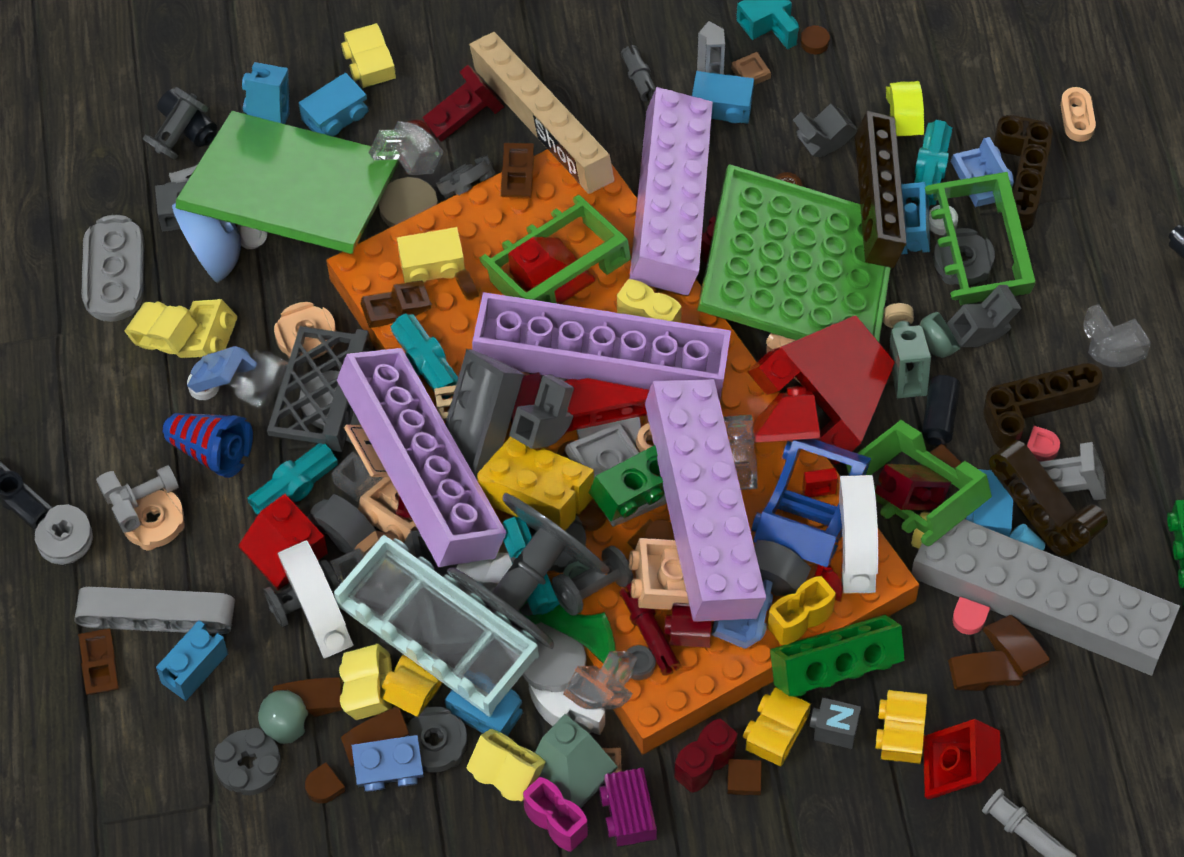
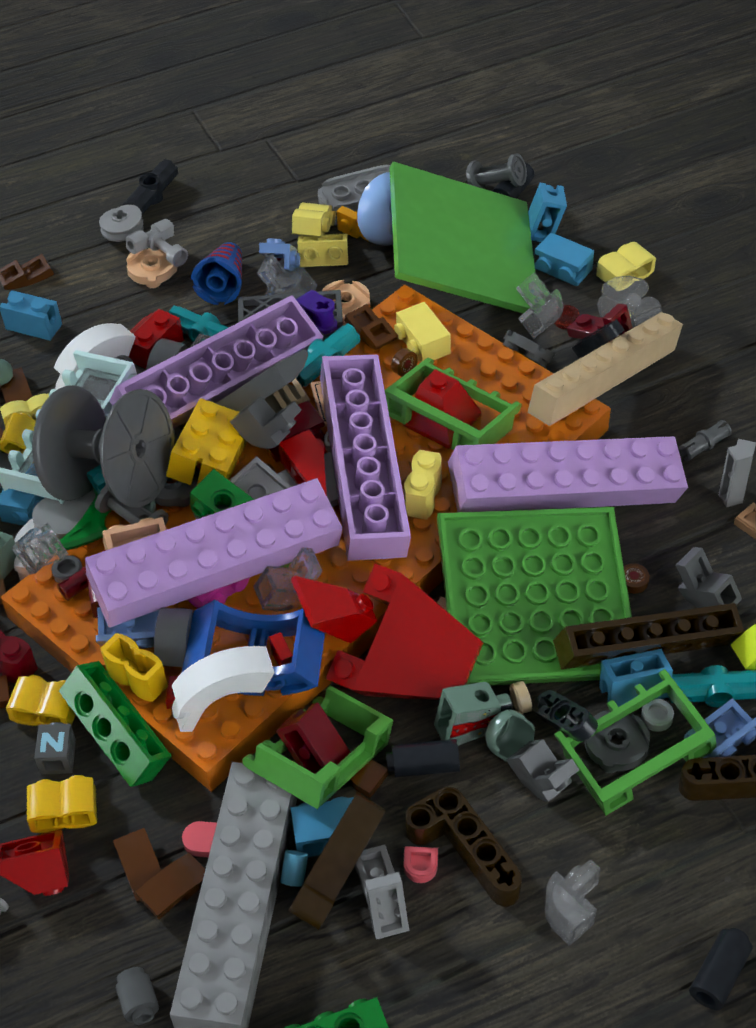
camera: 75 degrees right, 10 degrees down
light grey beam [74,587,235,634] -> none
dark tan tile [378,177,438,227] -> none
reddish brown slope [501,143,534,198] -> none
dark azure brick [692,71,754,124] -> none
none -> dark grey brick [115,967,159,1025]
none -> dark purple piece [296,290,338,334]
none -> light orange plate [336,206,369,242]
none -> black beam [532,690,598,742]
none -> black beam [571,319,624,358]
none -> clear piece [597,276,662,327]

